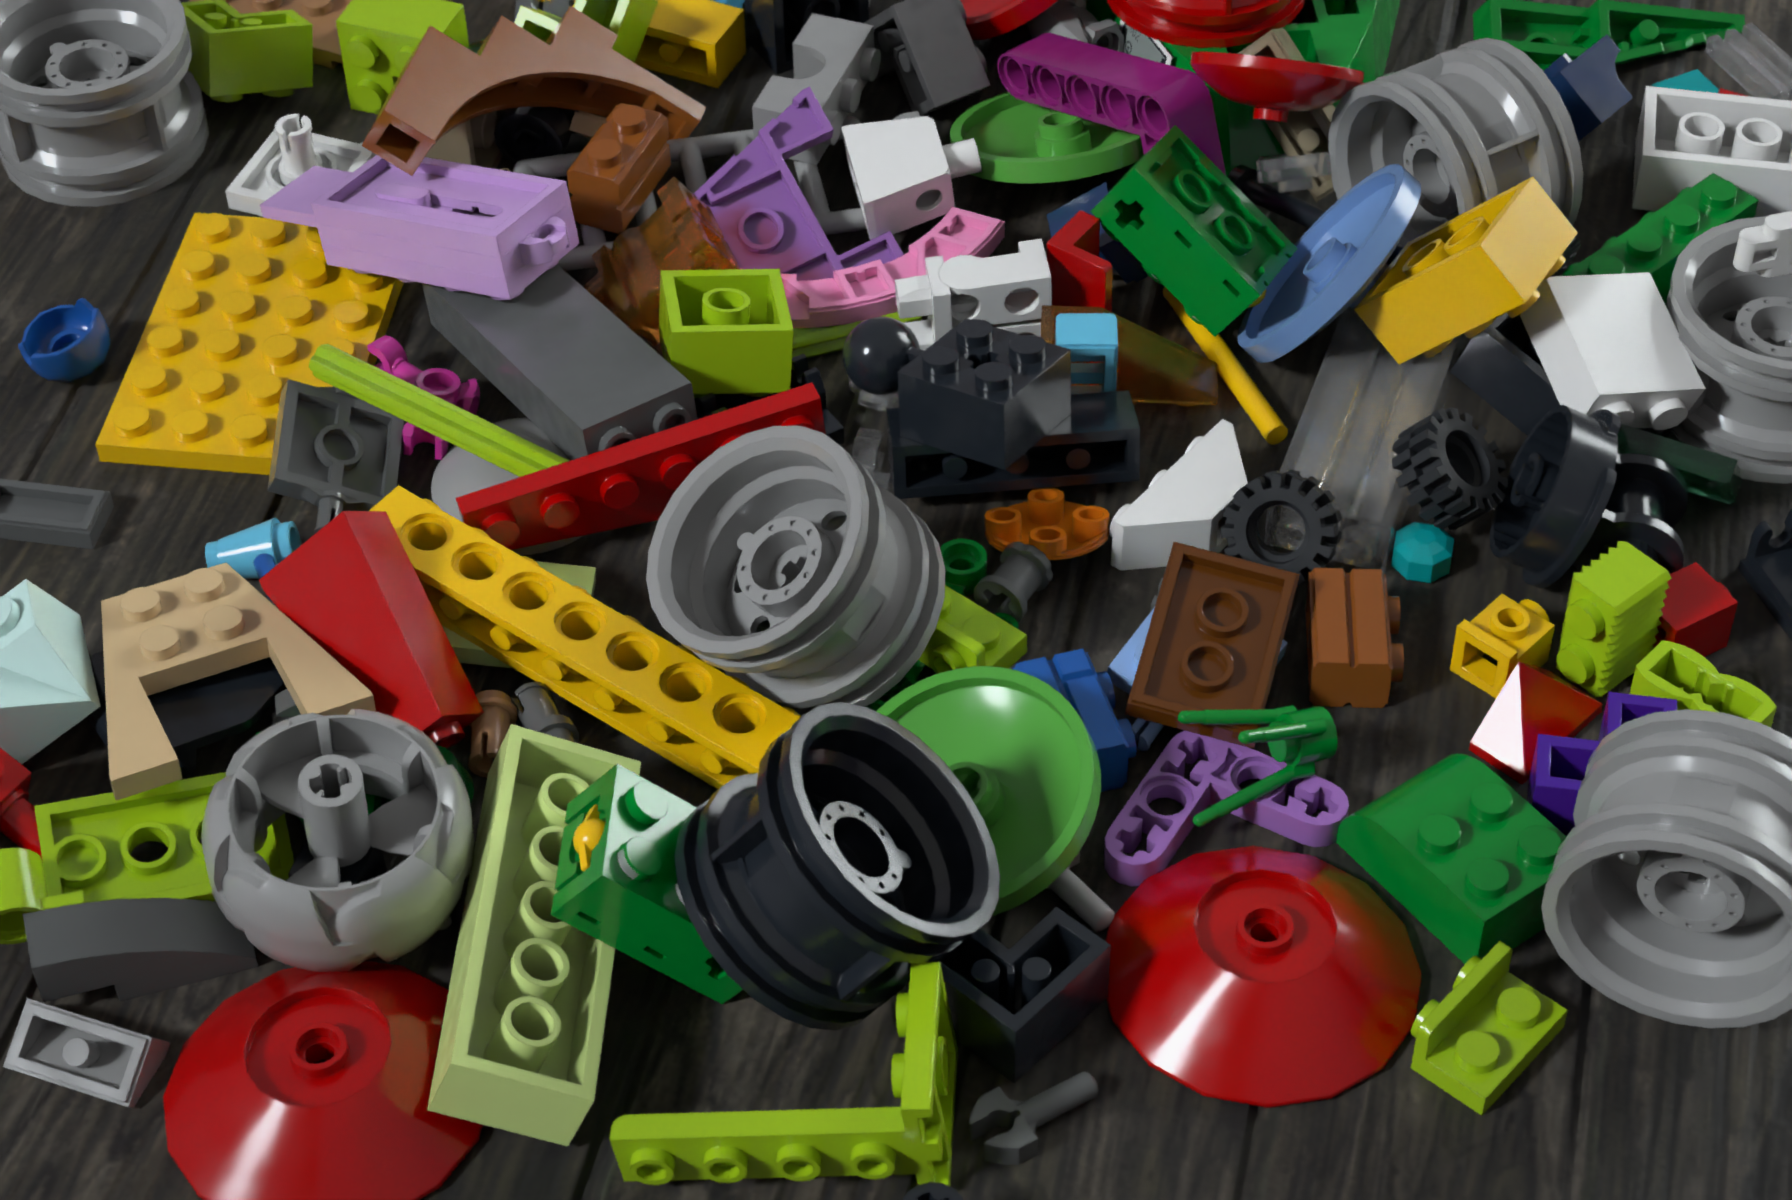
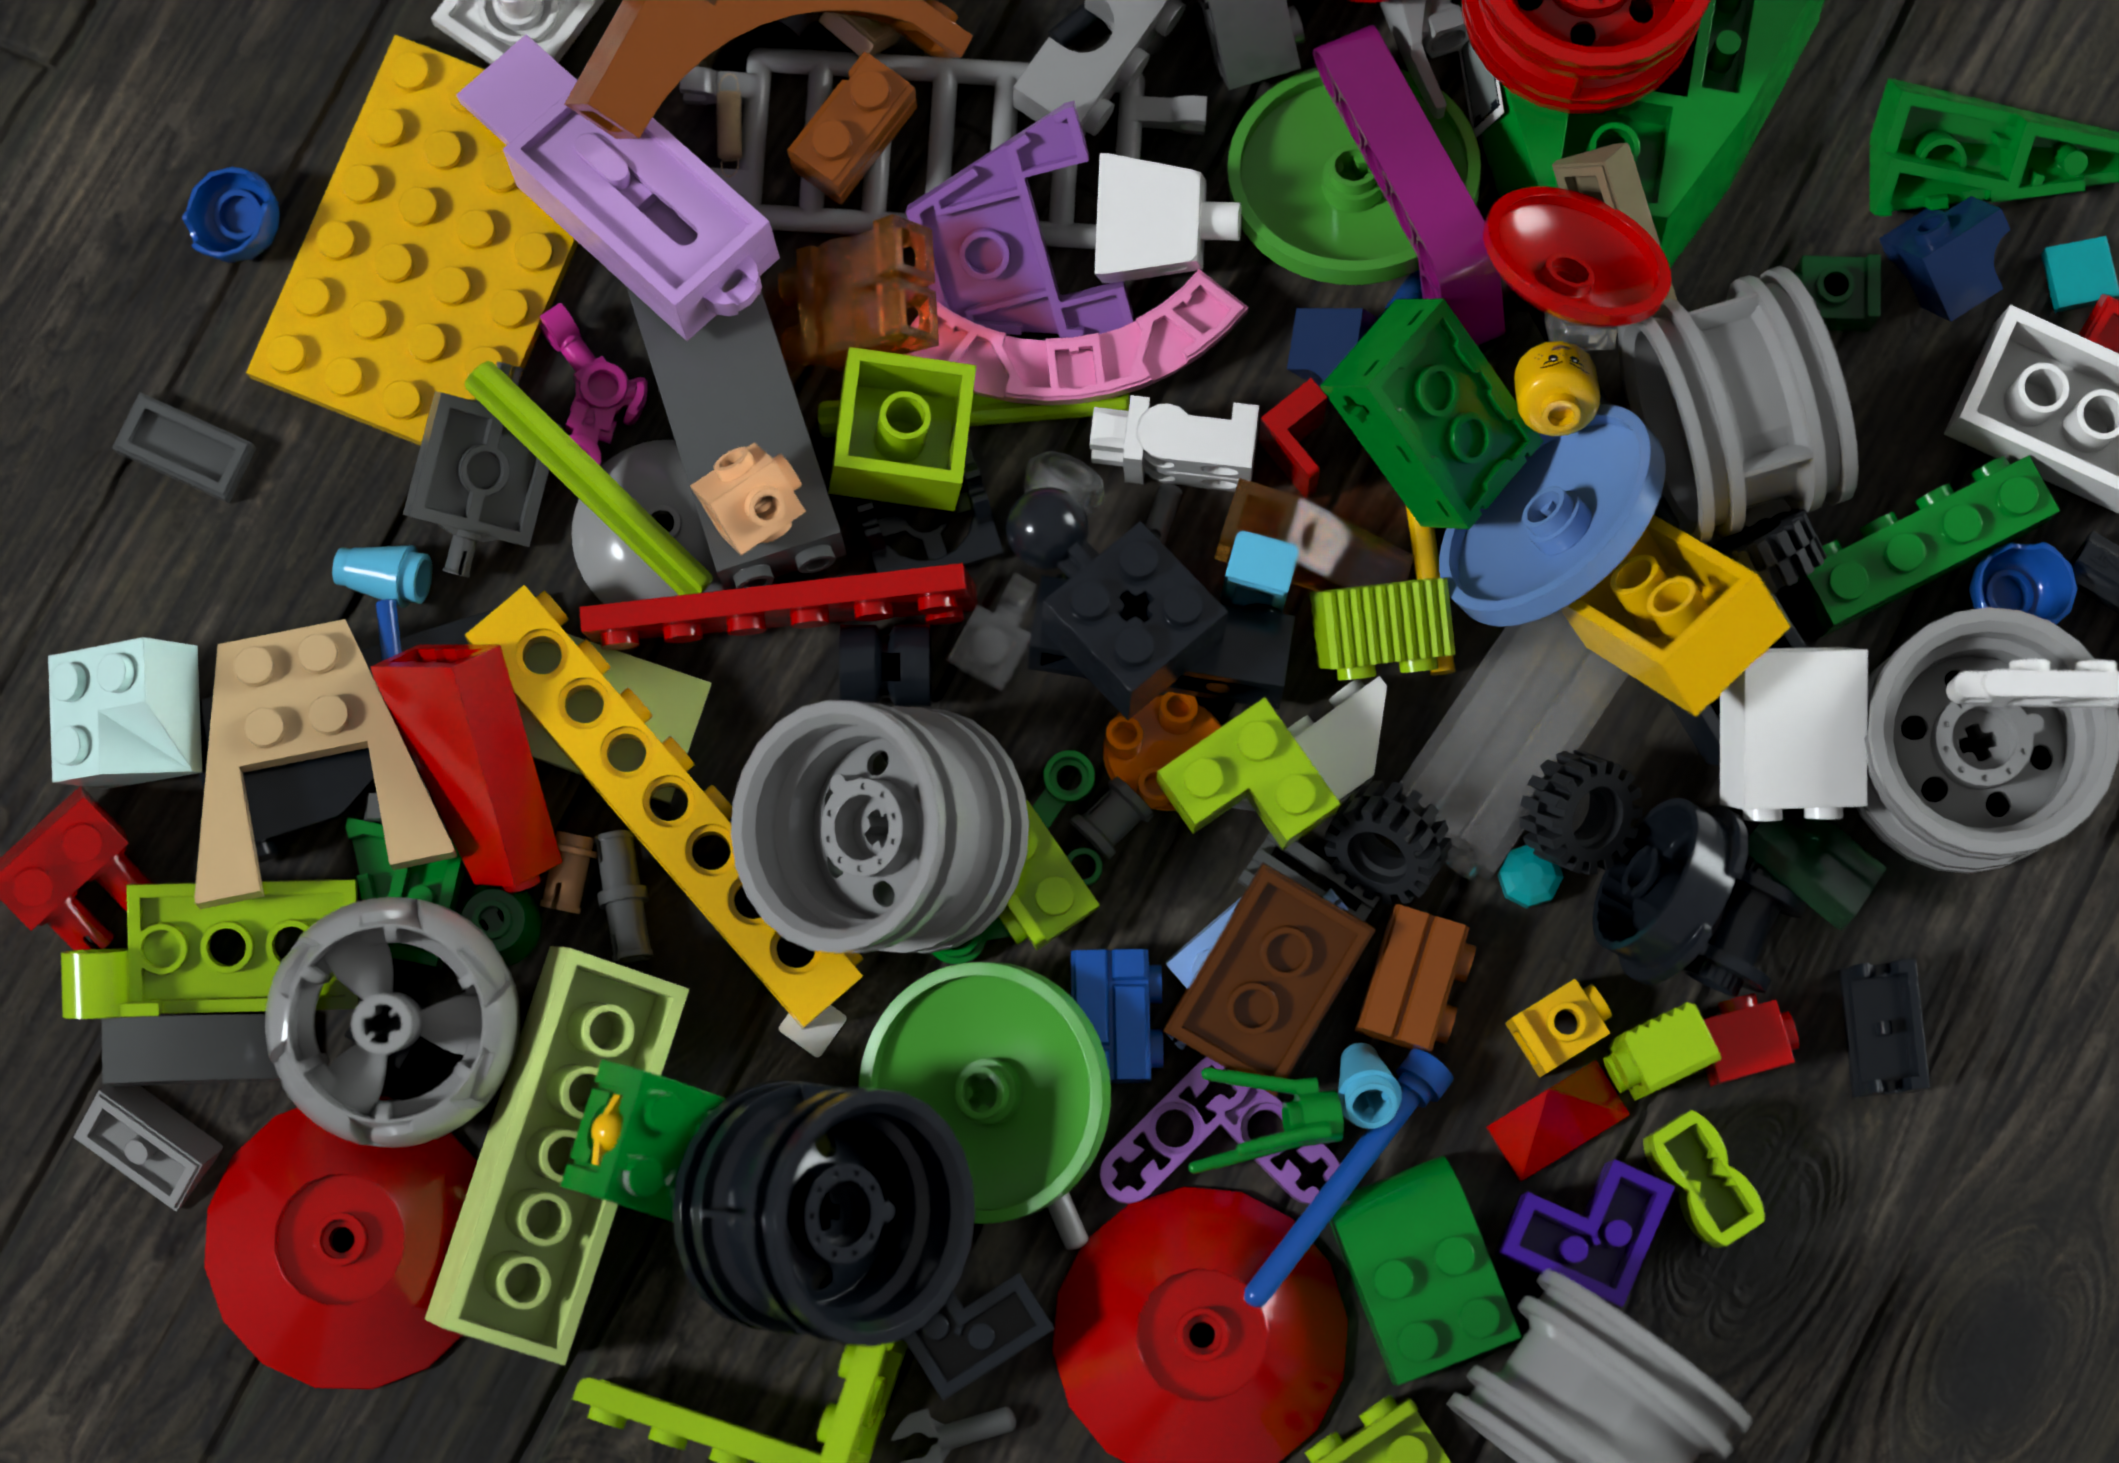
camera: 15 degrees right, 35 degrees up
none -> light nougat brick [690,442,806,555]
none -> lime brick [1156,697,1341,850]
none -> blue piece [1244,1048,1454,1308]
none -> lime brick [1310,578,1456,680]
none -> medium azure cone [1338,1043,1402,1129]
none -> yellow head [1514,341,1600,437]

